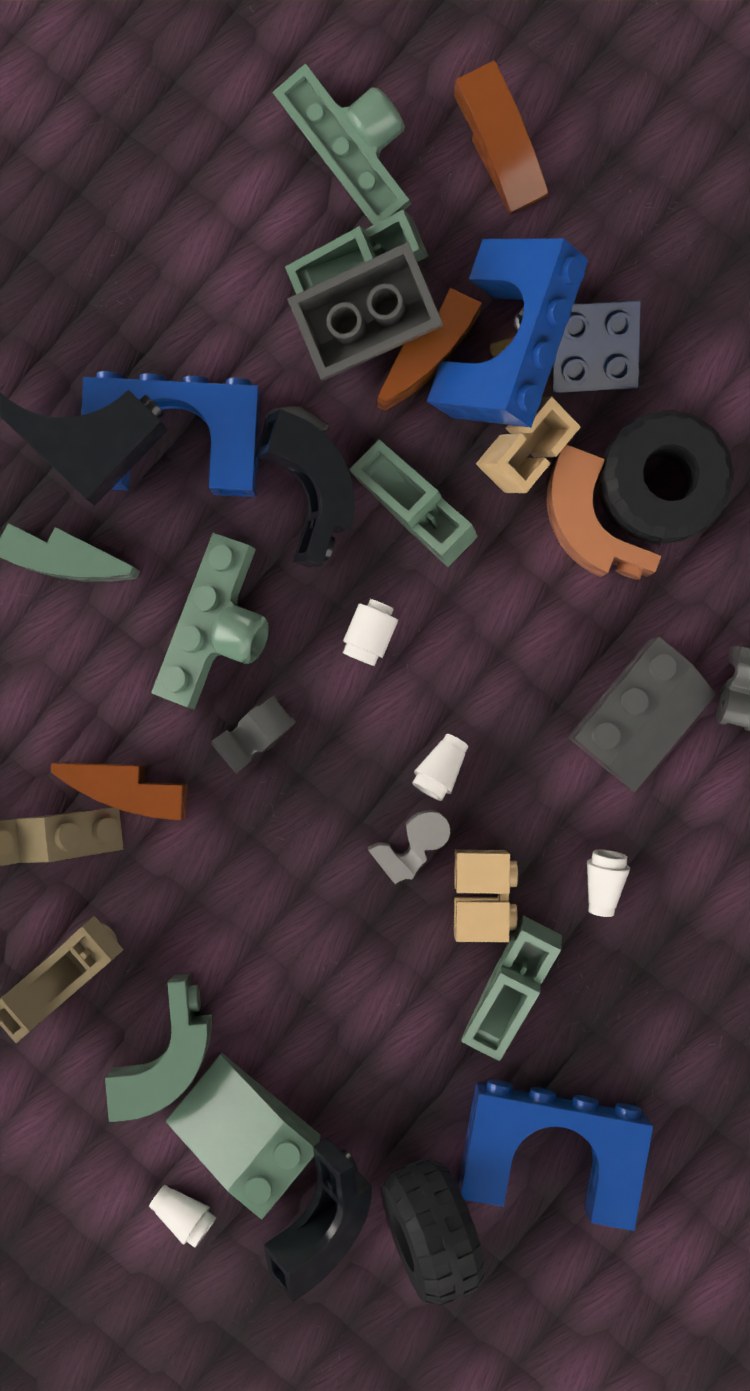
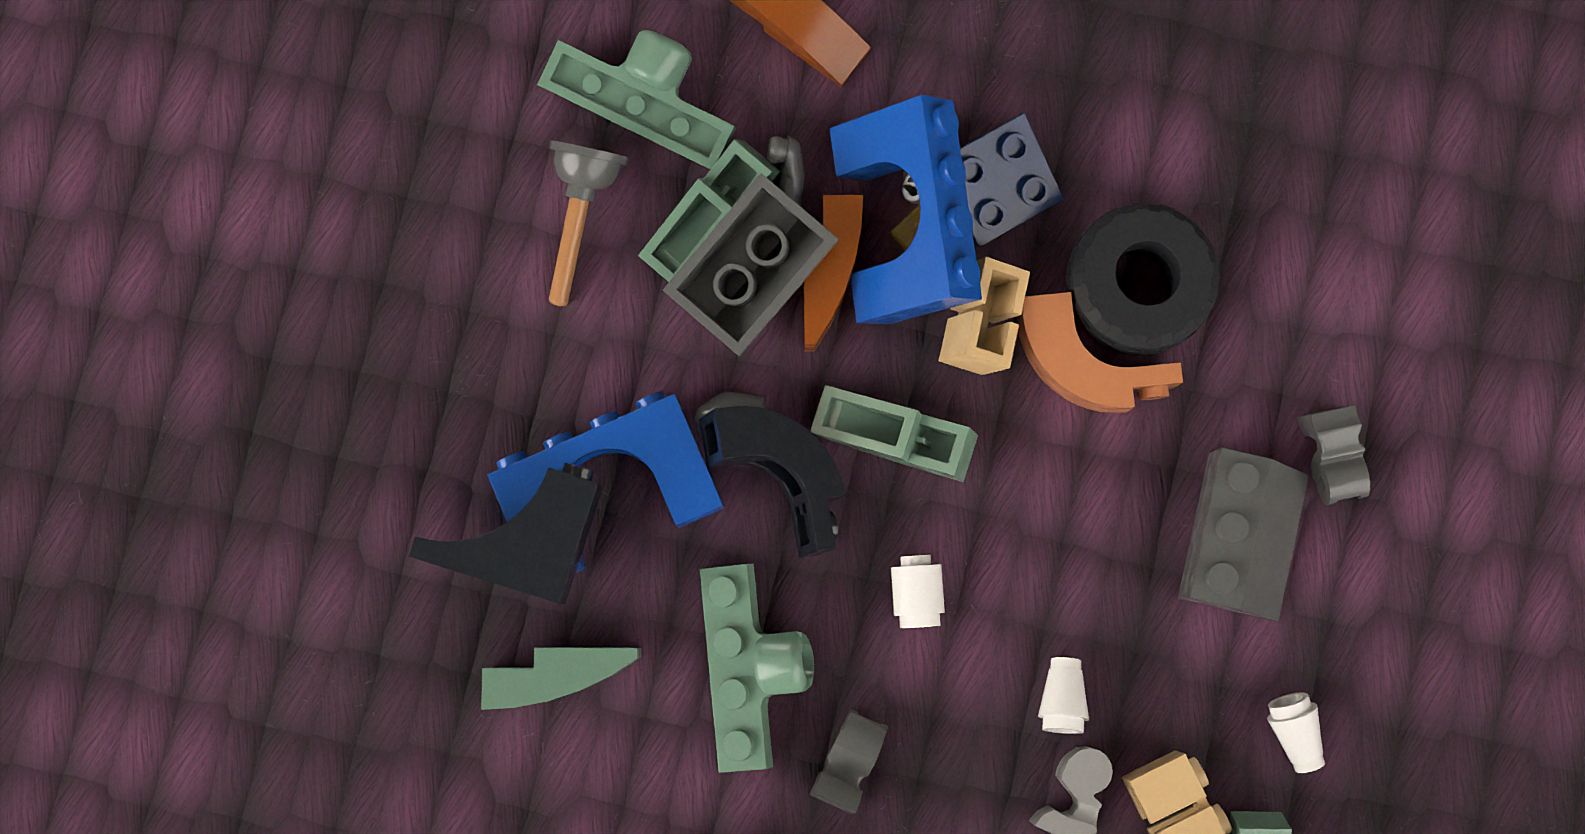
camera: 25 degrees left, 5 degrees down
none -> piece [549,140,629,306]
none -> dark grey arm [767,135,805,207]

